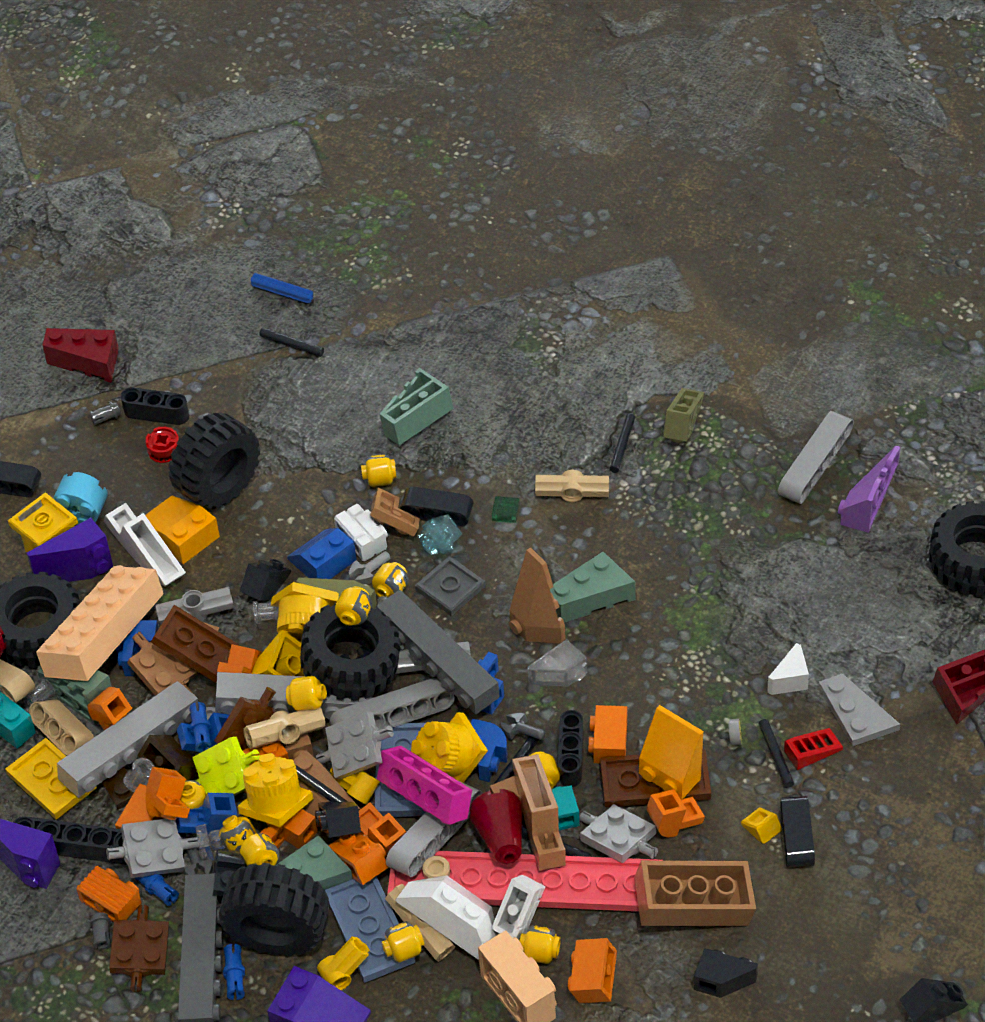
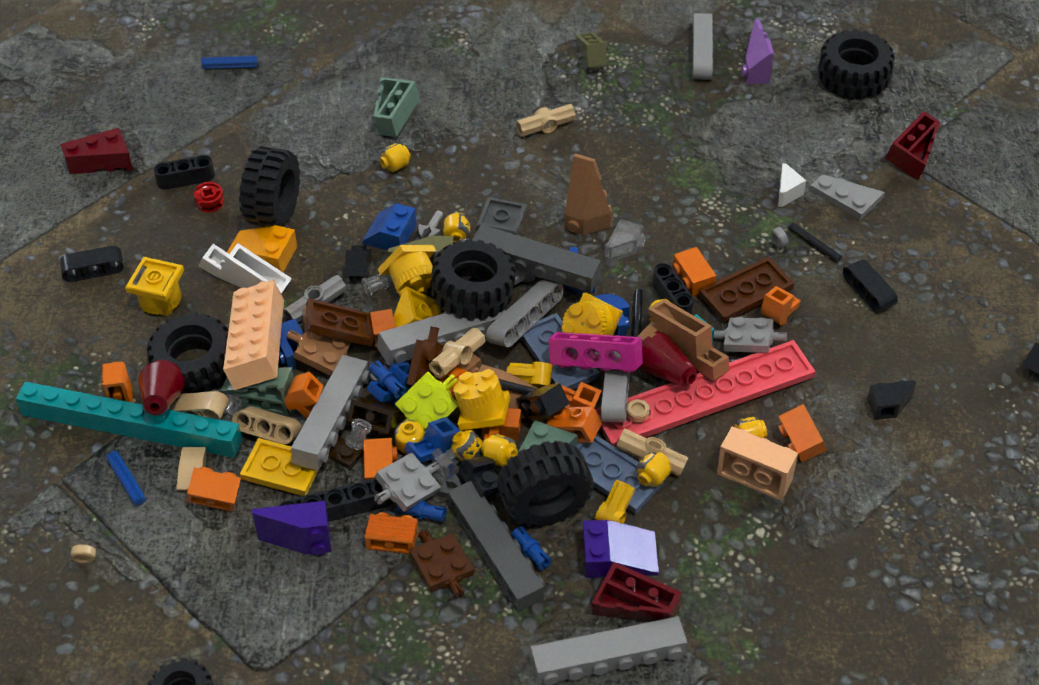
camera: 30 degrees left, 0 degrees up
dark purple slope [26,518,113,582] -> none
medium azure brick [53,472,108,525] -> none
dark grey pin [89,401,121,426] -> none
dark grey pin [89,912,111,950] -> none
orange brick [145,767,190,820] -> none
black bar [259,327,324,357] -> none
yellow head [286,676,327,711] -> none
light grey plate [316,711,394,779] -> none
white brick [334,504,388,562] -> none
yellow head [335,586,372,626] -> none
medium nougat plate [370,487,420,537] -> none
white wedge [395,875,497,960] -> none
black beam [400,487,474,526] -> none
clear light blue brick [417,515,462,555] -> none
clear green tile [492,496,520,523] -> none
white brick [492,875,545,939] -> none
dark grey bar [500,713,545,740] -> none
sand green wedge [550,552,636,623] -> none
black bar [610,413,635,473] -> none
medium nougat brick [634,860,756,926] -> none
light orange slope [639,705,704,800] -> none
yellow slope [741,807,782,844] -> none
red slope [784,728,843,770] -> none

